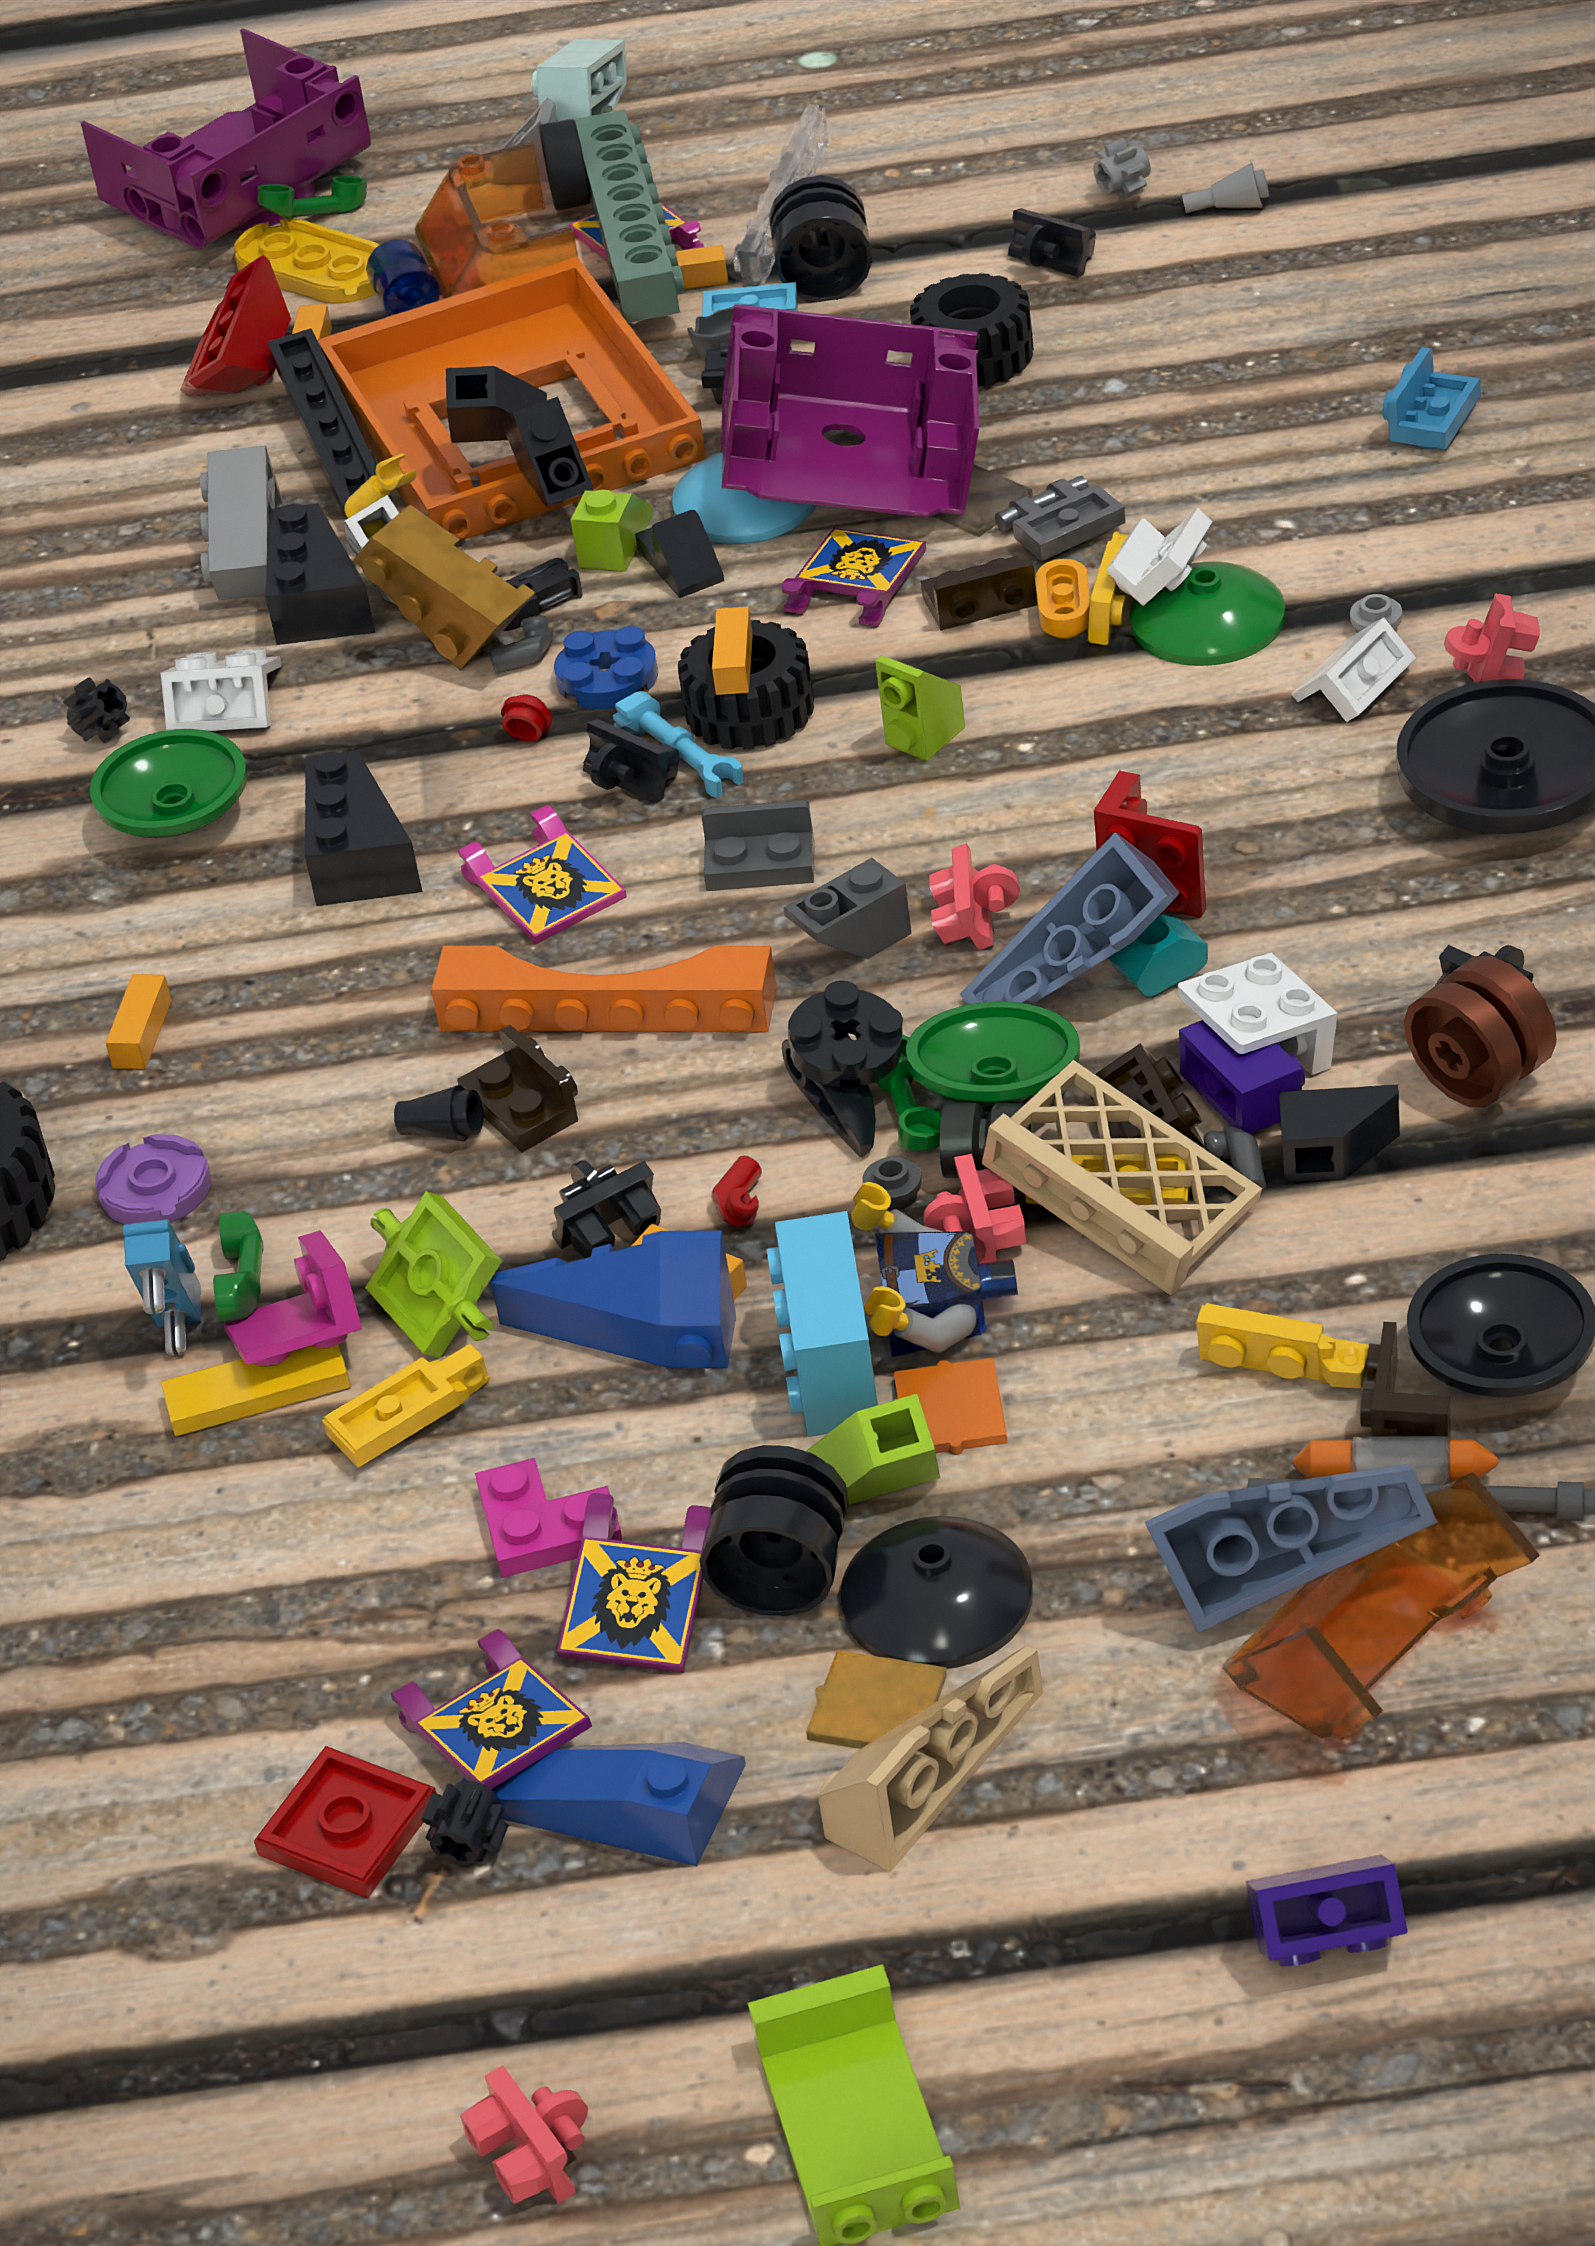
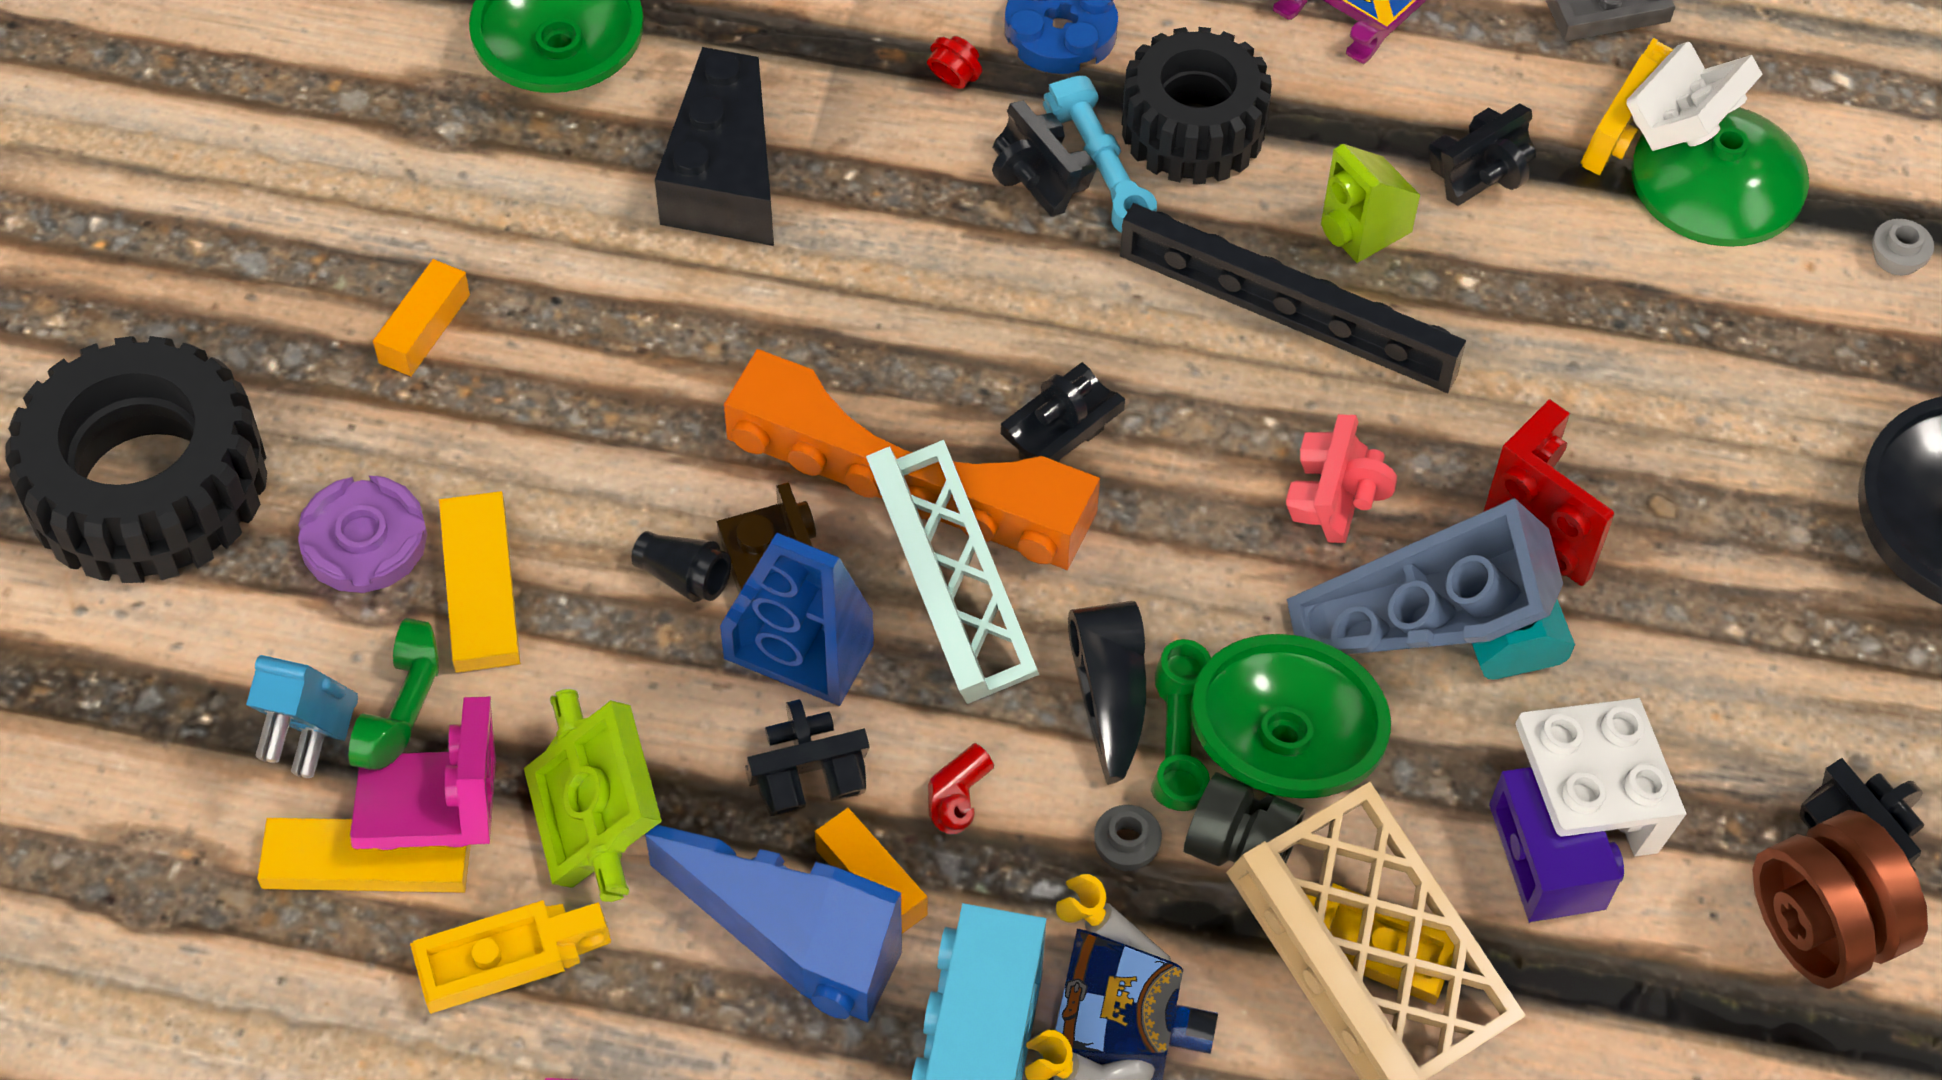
camera: 10 degrees right, 15 degrees up
flag [458,805,626,944] -> none
dark grey bracket [702,800,815,891] -> none
light orange piece [712,606,753,695] -> none
dark grey slope [784,858,912,959] -> none
black plate [788,980,903,1087] -> none
dark brown bracket [921,556,1037,631] -> none
coral hips [923,1154,1026,1272] -> none
light orange plate [1036,559,1090,639] -> none
dark brown bracket [1090,1043,1204,1148] -> none
dark grey arm [1204,1126,1266,1190] -> none
black slope [1279,1084,1400,1183] -> none
white panel [1291,617,1416,722] -> none
none -> yellow tile [439,491,521,673]
none -> blue wedge [720,533,874,706]
none -> light aqua fence [866,440,1040,704]
none -> black hips [1000,362,1125,462]
none -> black plate [1120,203,1466,393]
none -> black hips [1428,103,1536,206]

